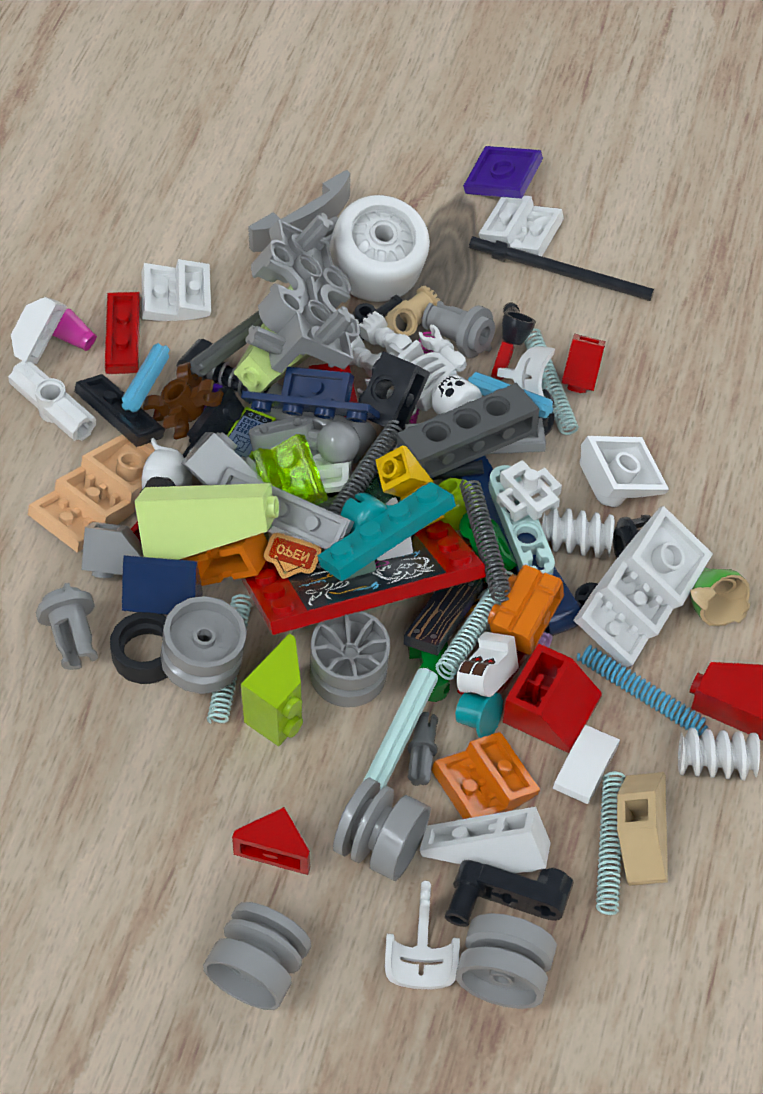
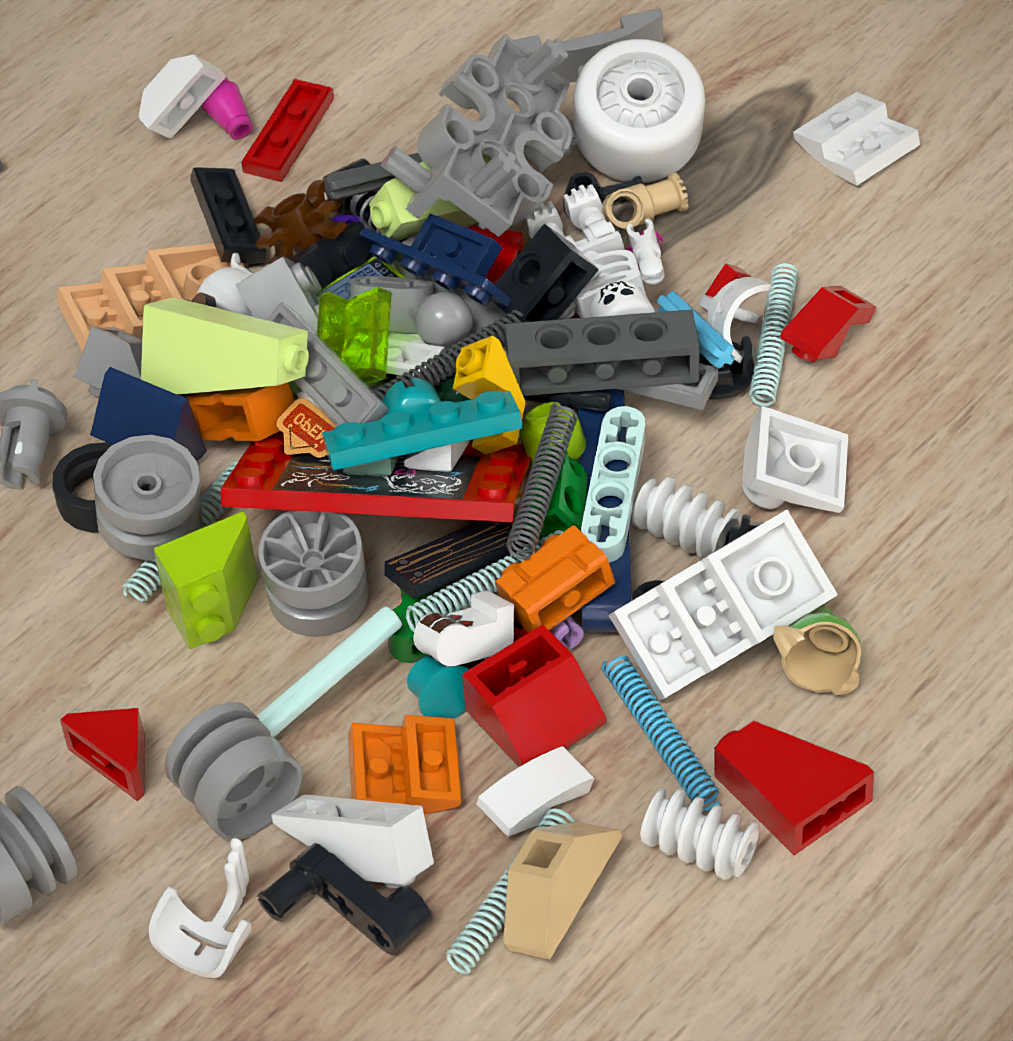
camera: 30 degrees right, 5 degrees down
white piece [8,361,96,441] -> none
medium azure axle [122,343,170,412] -> none
white slope [141,259,211,321] -> none
dark grey axle [407,712,438,786] -> none
light grey piece [422,301,495,358] -> none
light grey wheel [455,913,557,1009] -> none
dark purple tile [463,146,543,199] -> none
black bar [469,236,654,301] -> none
white piece [496,460,562,522] -> none
black bar [502,302,536,345] -> none

